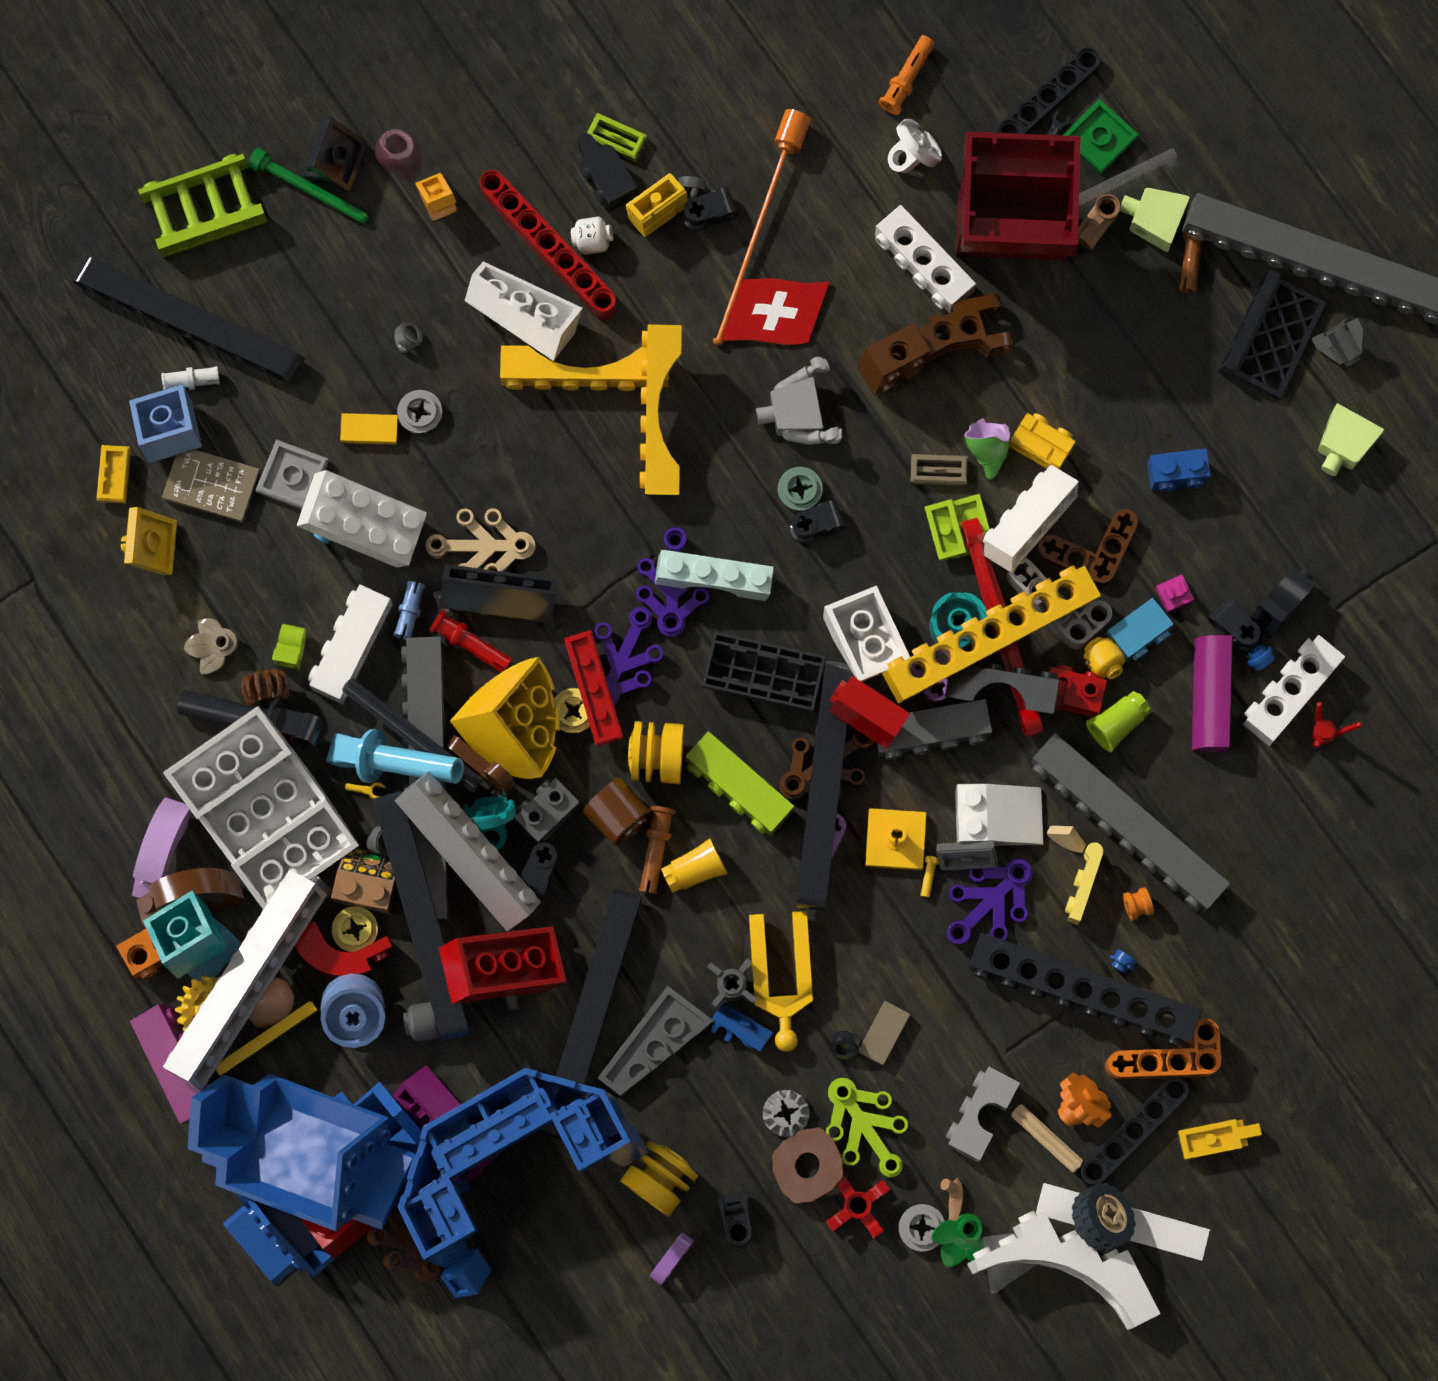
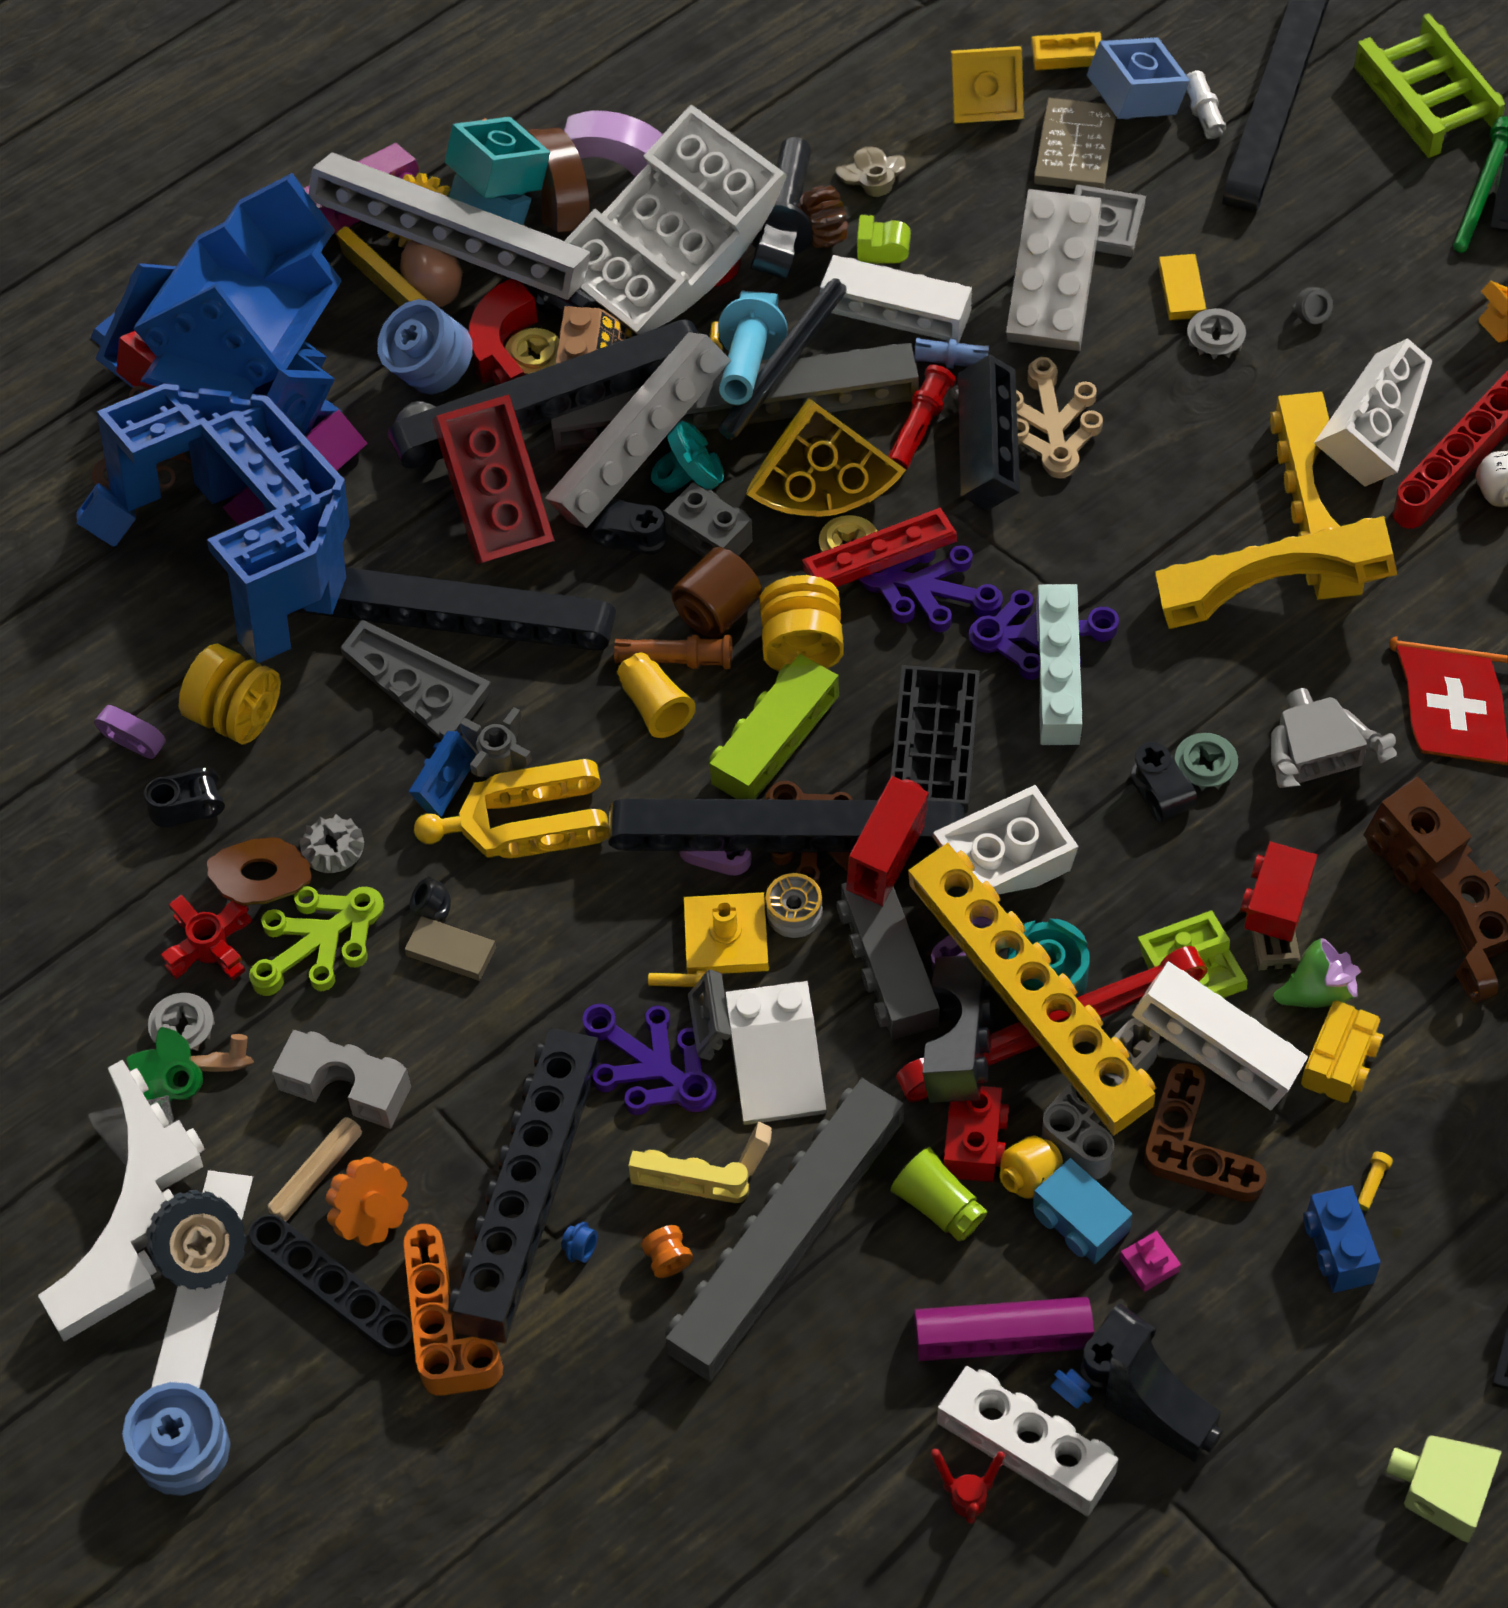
camera: 85 degrees right, 20 degrees down
reddish brown beam [444,735,516,798] -> none
yellow hinge [1178,1119,1262,1160] -> none
none -> medium blue wheel [122,1382,230,1495]
none -> light grey wheel [765,873,823,938]
none -> red brick [1240,841,1317,942]
none -> yellow piece [1358,1151,1393,1211]

